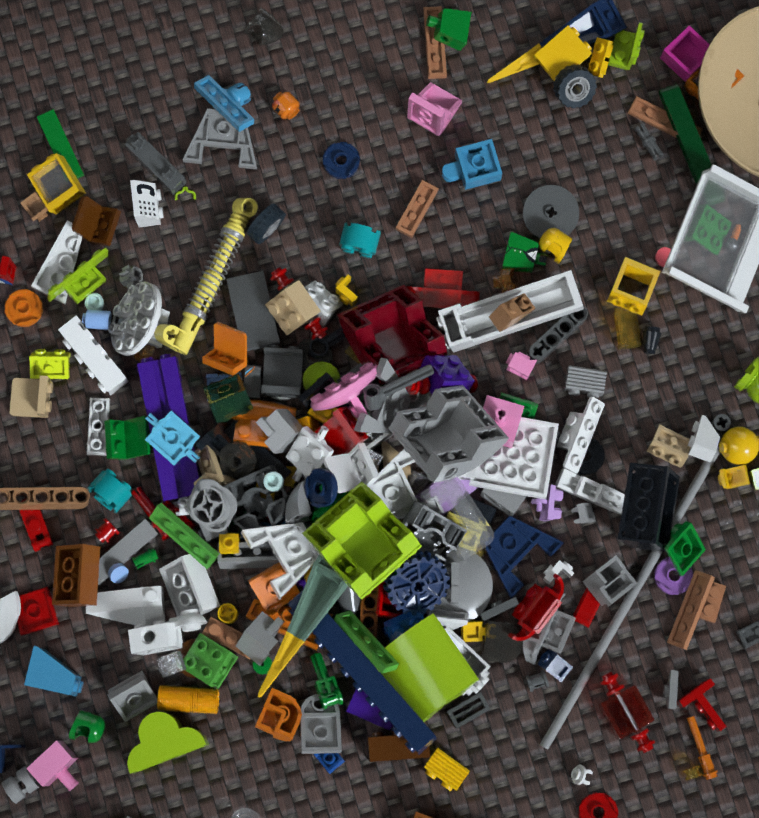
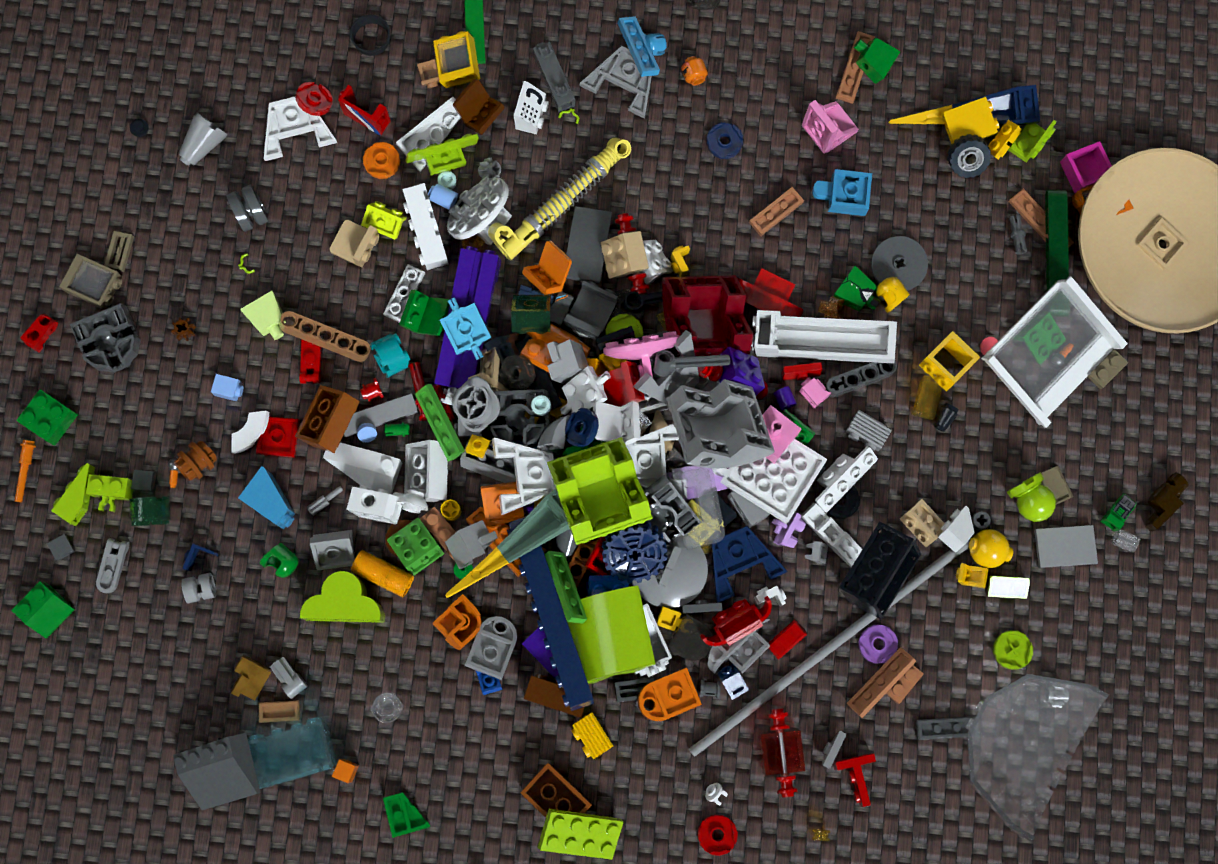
camera: 20 degrees right, 0 degrees up
bright pink brick [26,740,79,791] -> none
clear bracket [157,651,186,678] -> none
black wheel [246,203,286,244] -> none
green connector [310,653,343,710] -> none
teal brick [339,222,381,259] -> none
white slope [428,609,469,630] -> none
medium nougat slope [489,293,535,332] -> none
light grey plate [582,555,638,607] -> none
green slope [664,521,706,576] -> none
orange pin [687,716,718,780] -> none
none -> light grey axle [307,486,343,516]
none -> orange tile [638,668,702,721]
none -> dark purple beam [773,386,797,411]
none -> red plate [781,362,822,380]

